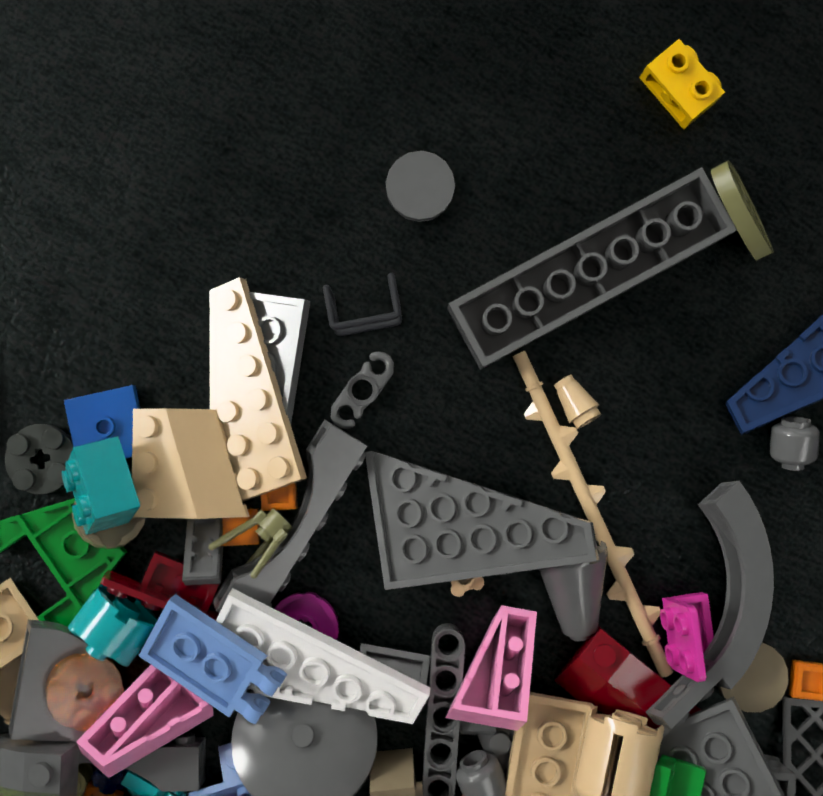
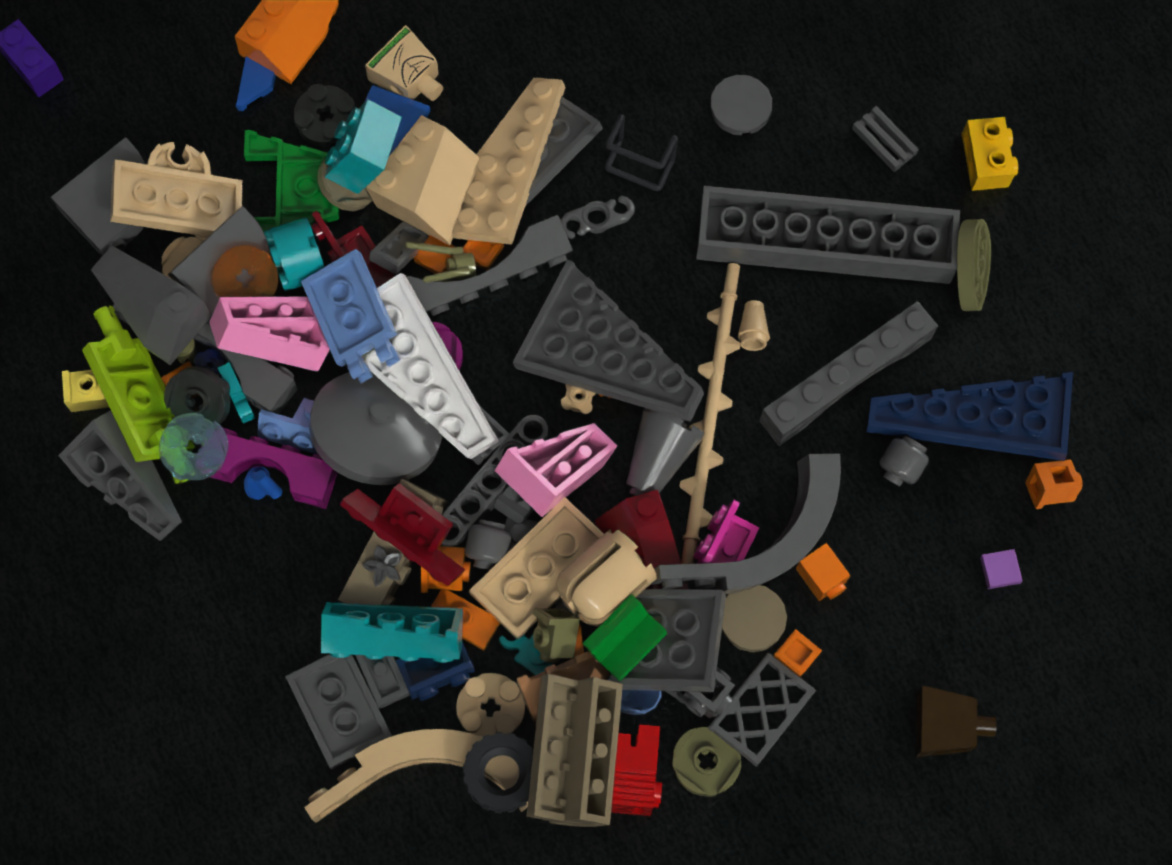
camera: 30 degrees right, 15 degrees down
none -> tan torso [365,25,443,101]
none -> dark grey arch [759,301,938,446]
none -> orange brick [796,543,851,601]
none -> dark grey tile [852,106,919,172]

